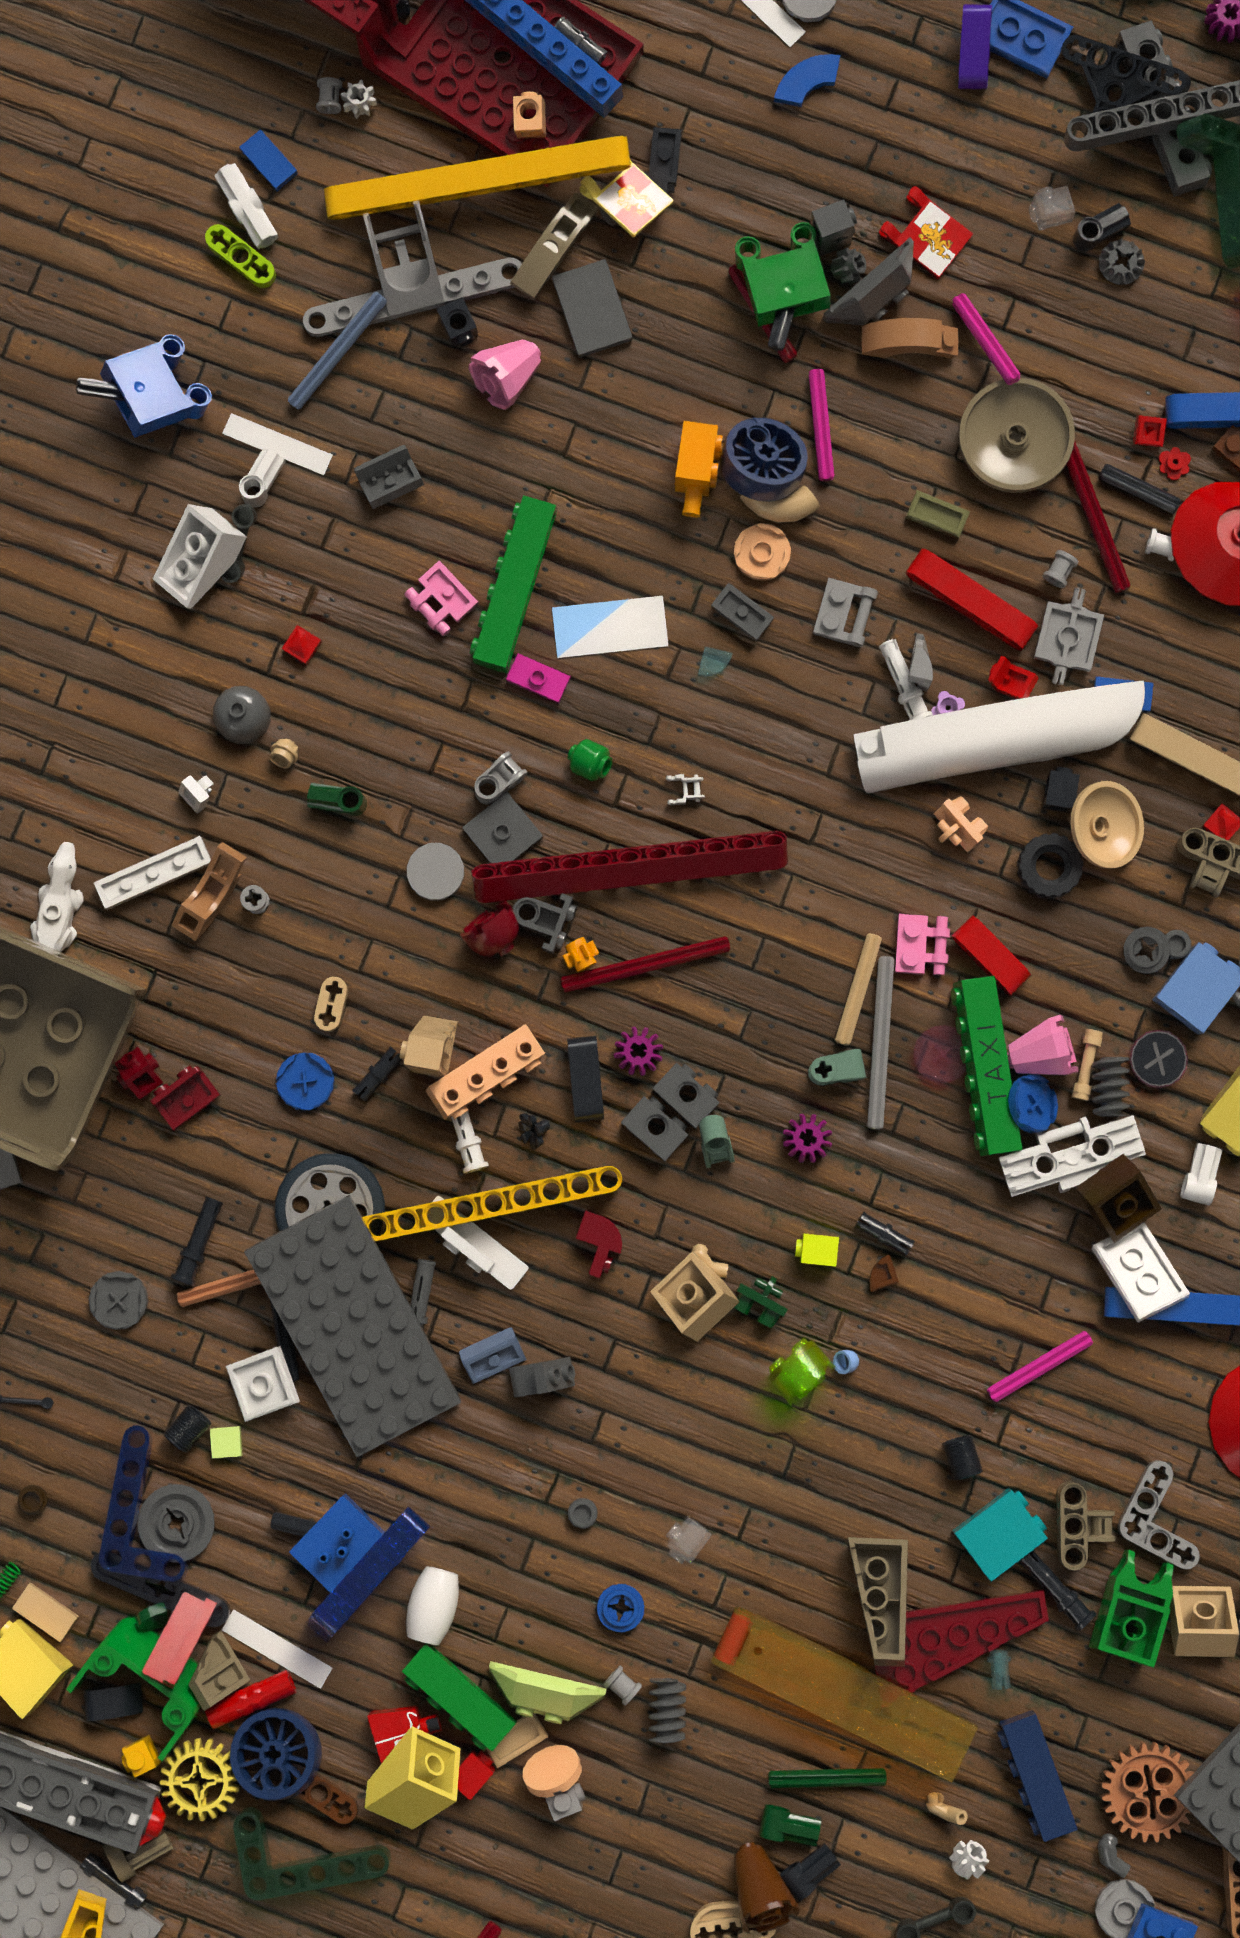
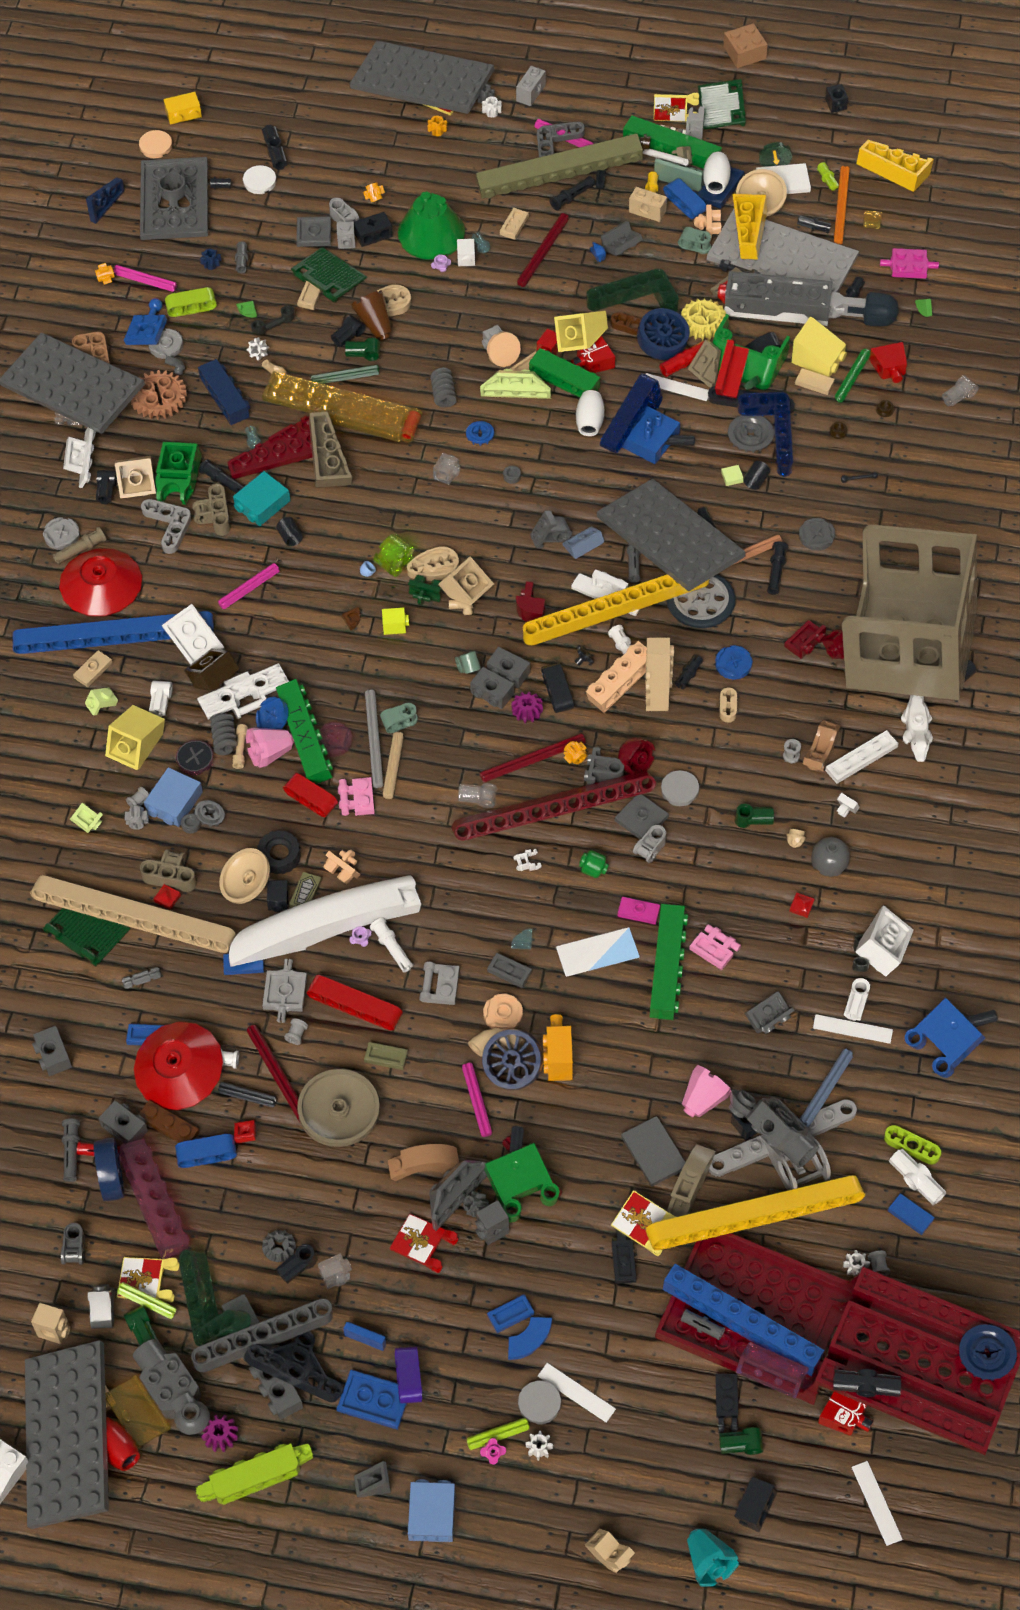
camera: 165 degrees right, 25 degrees down
yellow brick [121,1735,162,1778] -> none
white tile [226,1346,300,1422] -> none
light nougat brick [513,92,546,139] -> none
light grey bush [603,1665,642,1706] -> none
magenta gear [783,1114,832,1163] -> none
black pin [854,1211,915,1257] -> none
light grey slope [907,633,933,692] -> none
dark pink axle [952,293,1020,385] -> none
red bracket [988,656,1039,699] -> none
red plant [1159,447,1191,481] -> none
none -> tile [289,872,322,908]
none -> blue tile [343,1322,386,1351]
none -> tan piece [407,547,459,581]
none -> clear piece [458,783,498,808]
none -> blue tile [487,1294,534,1333]
none -> dark grey brick [729,1089,819,1168]

